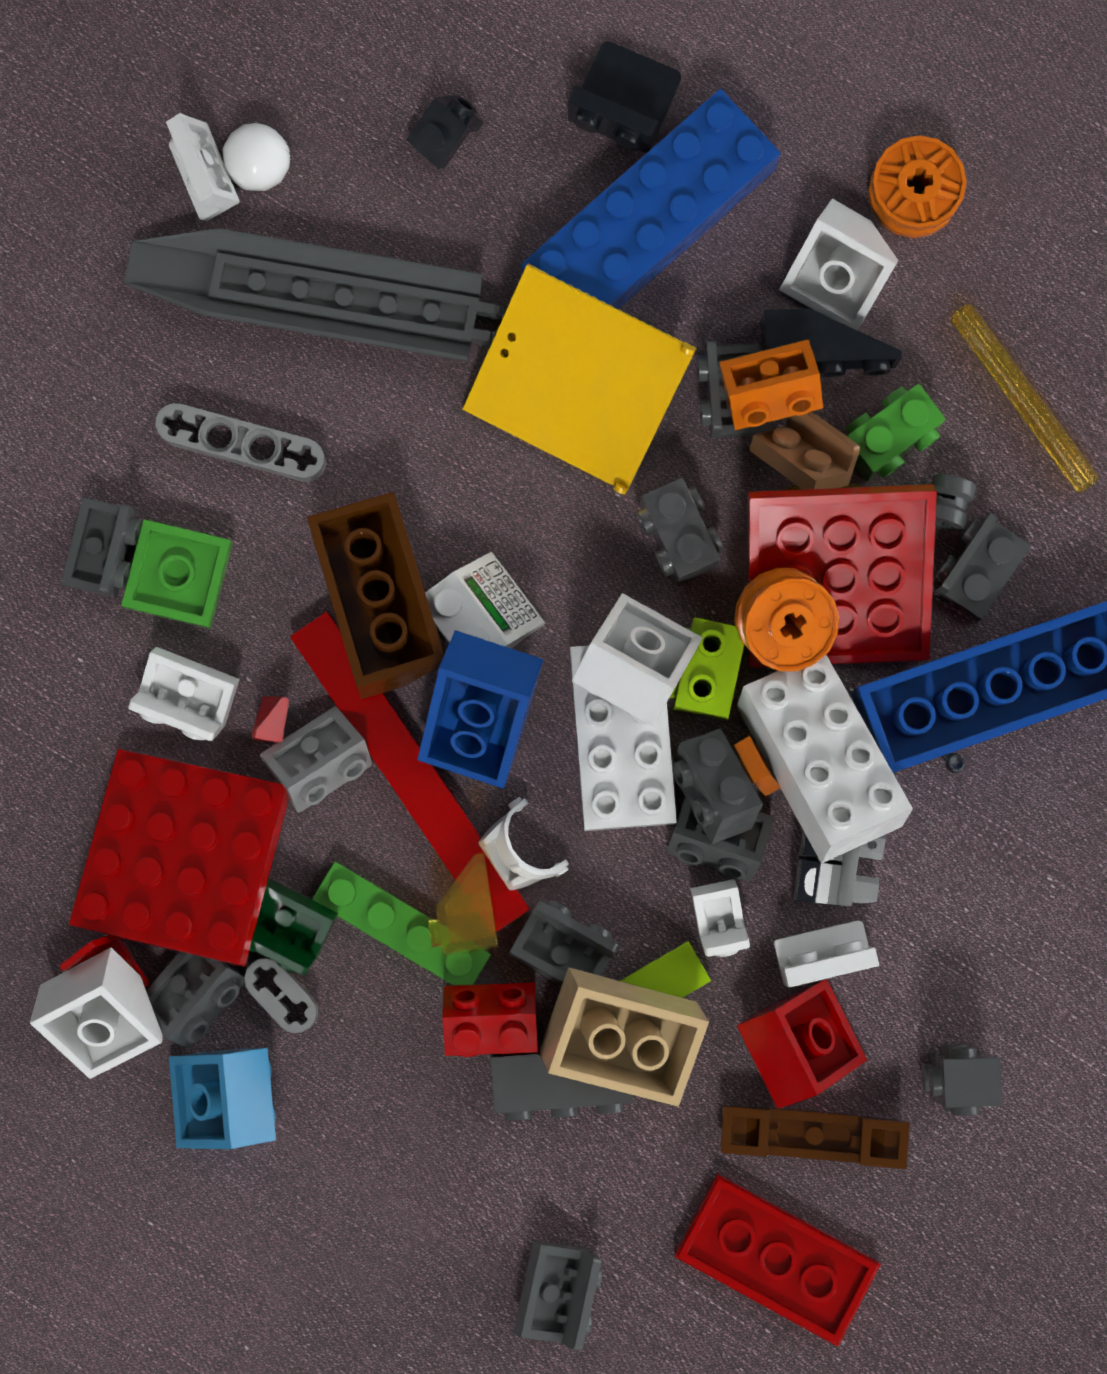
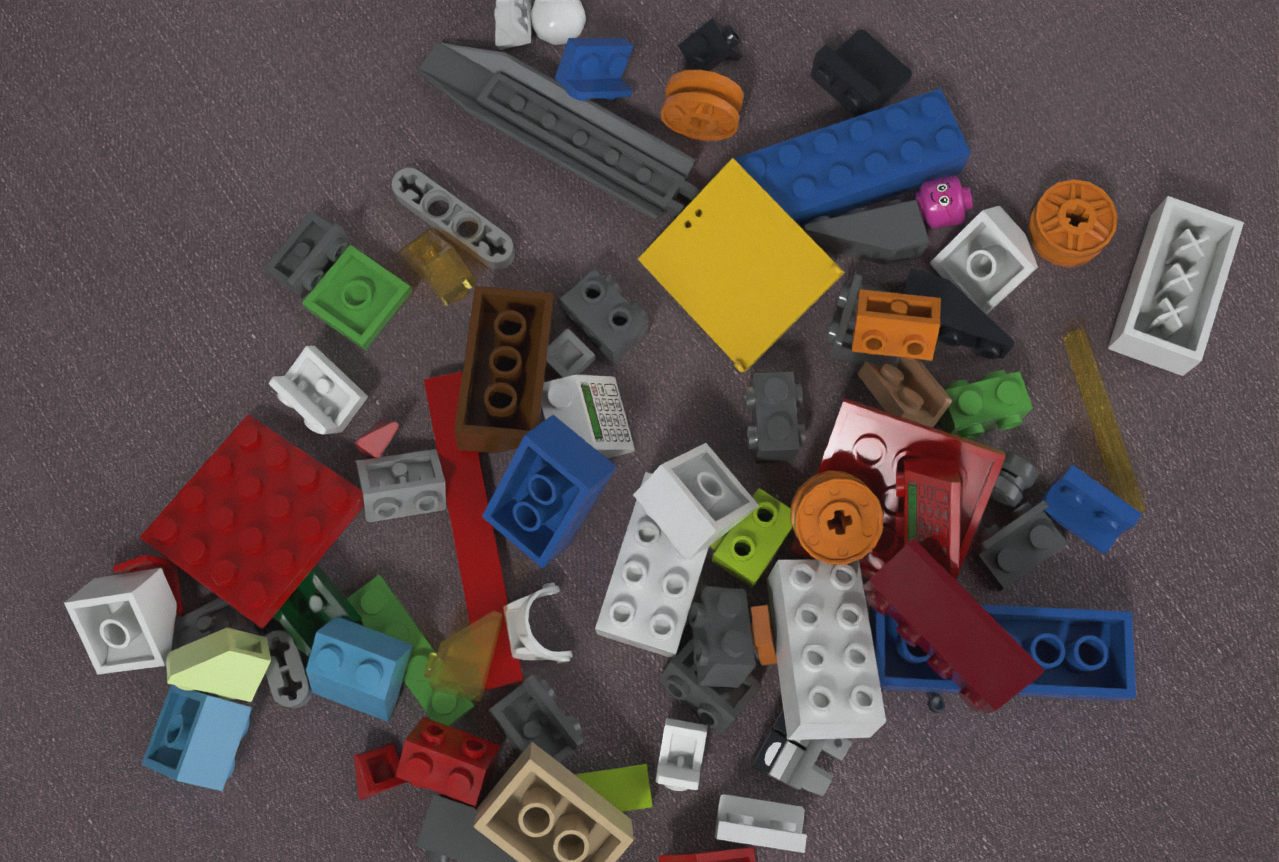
camera: 20 degrees right, 10 degrees down
none -> yellowish green slope [166,628,271,702]
none -> dark azure slope [306,616,413,722]
none -> red slope [353,742,407,801]
none -> clear yellow slope [398,229,477,306]
none -> light grey plate [546,329,596,378]
none -> blue bracket [555,38,634,101]
none -> dark grey brick [560,268,648,365]
none -> orange wheel [661,70,744,141]
none -> dark grey slope [803,200,929,265]
none -> dark red slope [863,538,1045,714]
none -> red slope [896,458,961,568]
none -> dark pink head [915,175,973,229]
none -> blue bracket [1038,465,1142,554]
none -> white brick [1108,196,1244,376]

